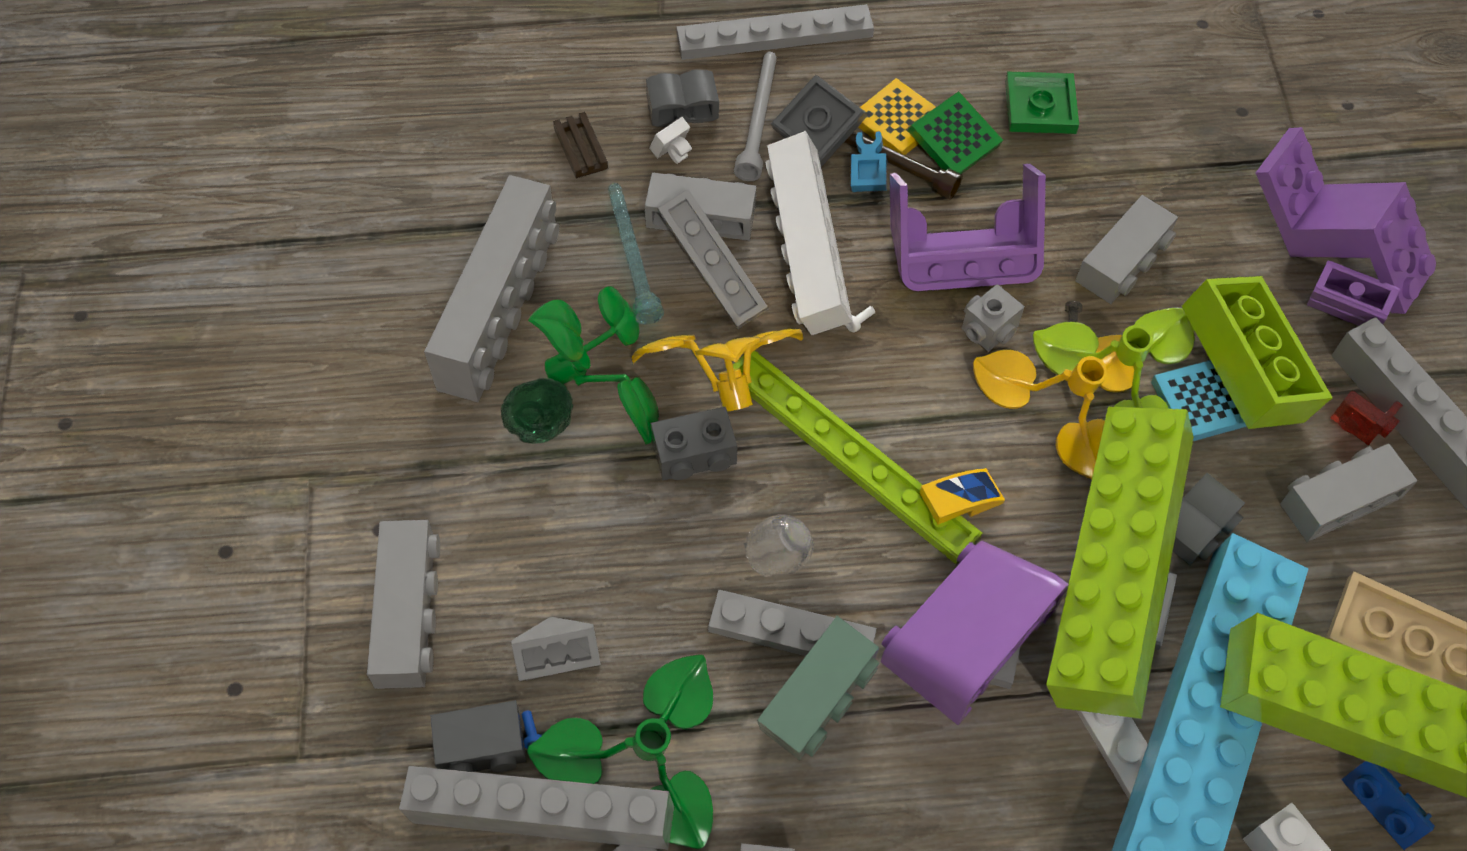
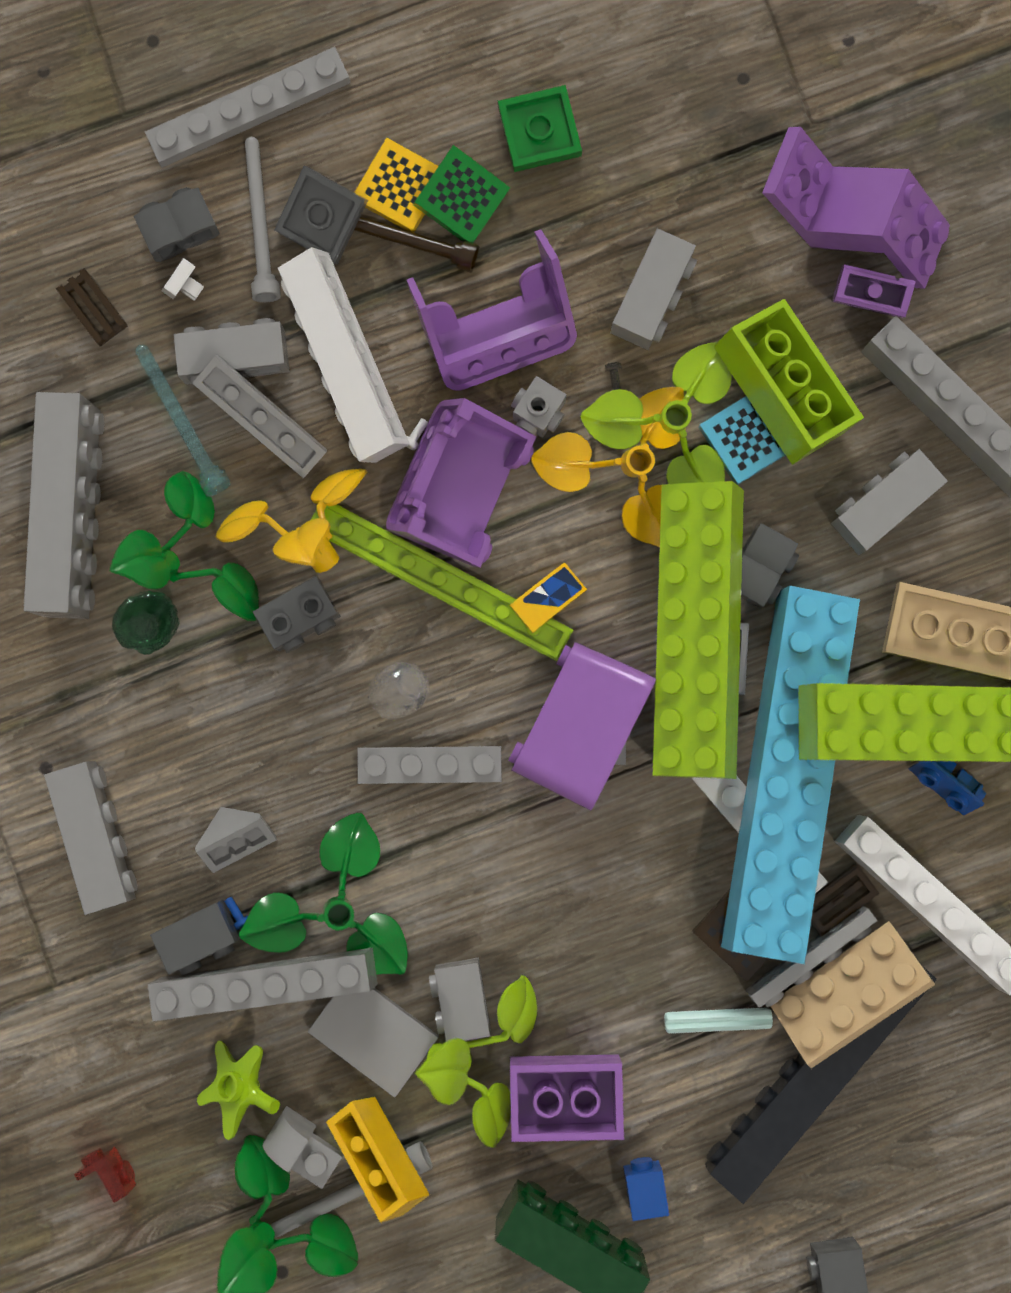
camera: 10 degrees left, 25 degrees up
sand green brick [757,616,880,761] -> none
dark azure plate [851,131,887,192] -> none
clear red bracket [1331,390,1403,446] -> none
none -> medium lavender windscreen [386,398,536,568]

